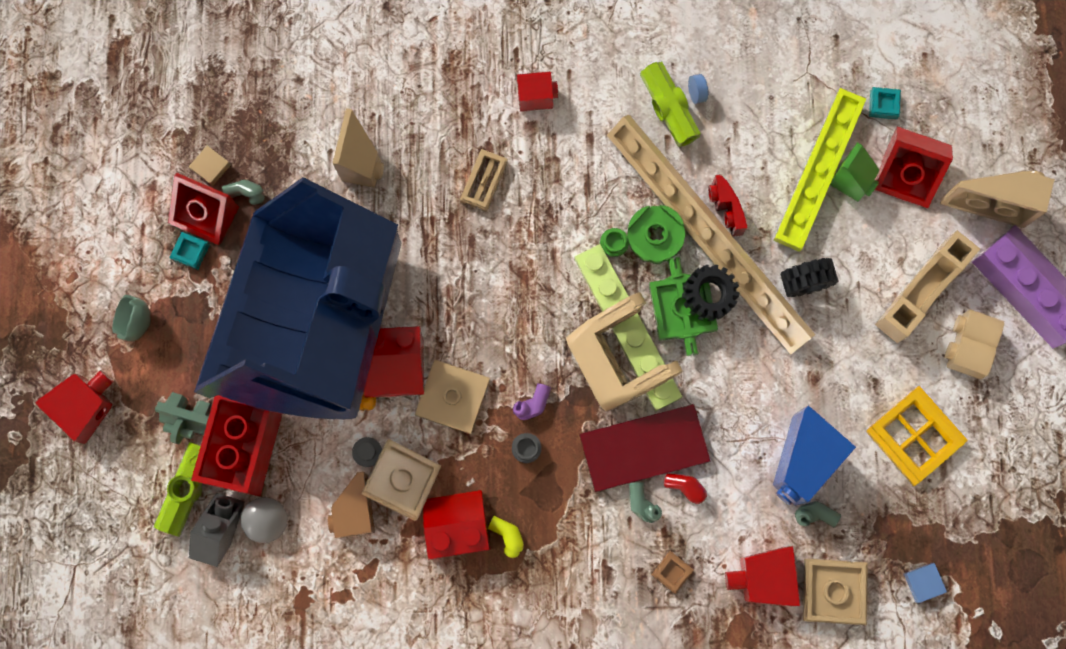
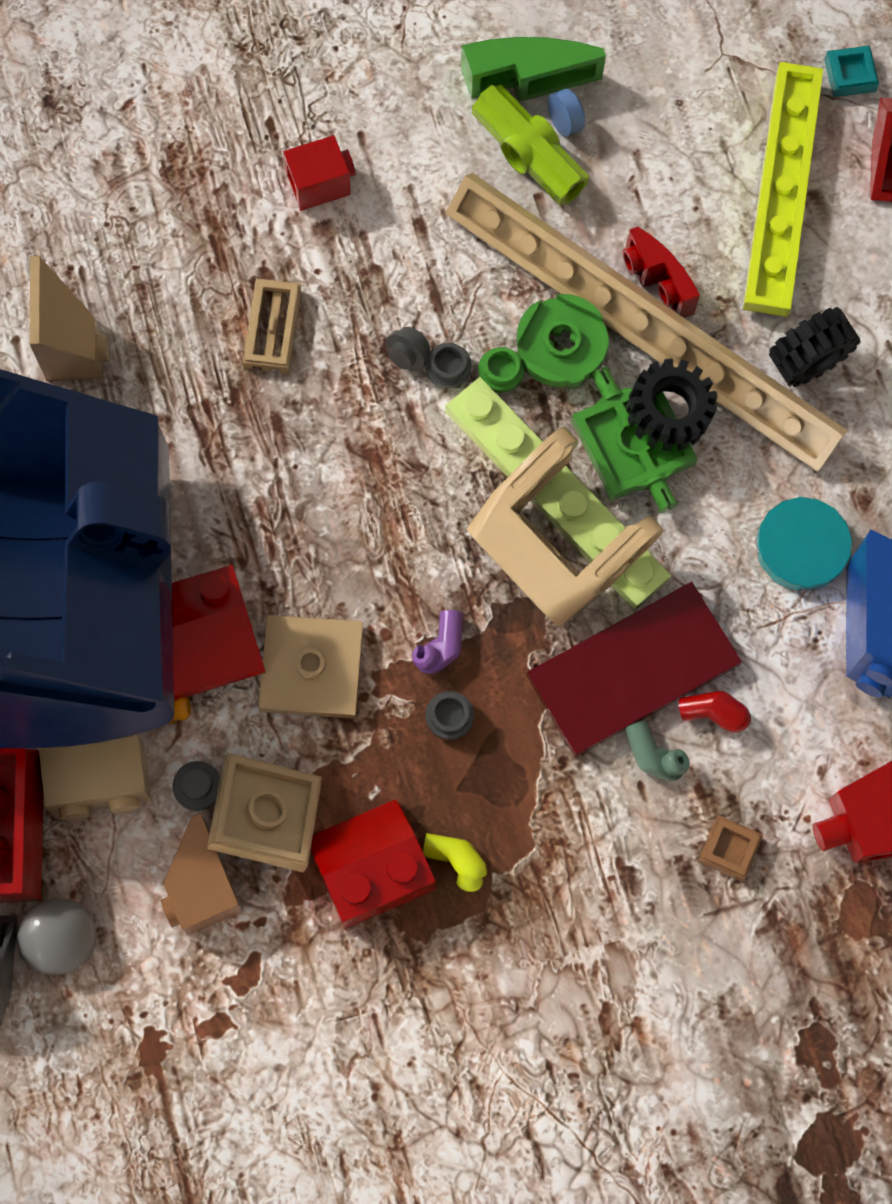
camera: 20 degrees left, 5 degrees down
bright green slope [830,142,880,202] -> none
none -> tan brick [39,734,151,821]
none -> dark grey plate [386,327,430,371]
none -> dark grey plate [425,343,472,389]
none -> bright green slope [461,37,606,102]
none -> teal tile [756,497,852,591]

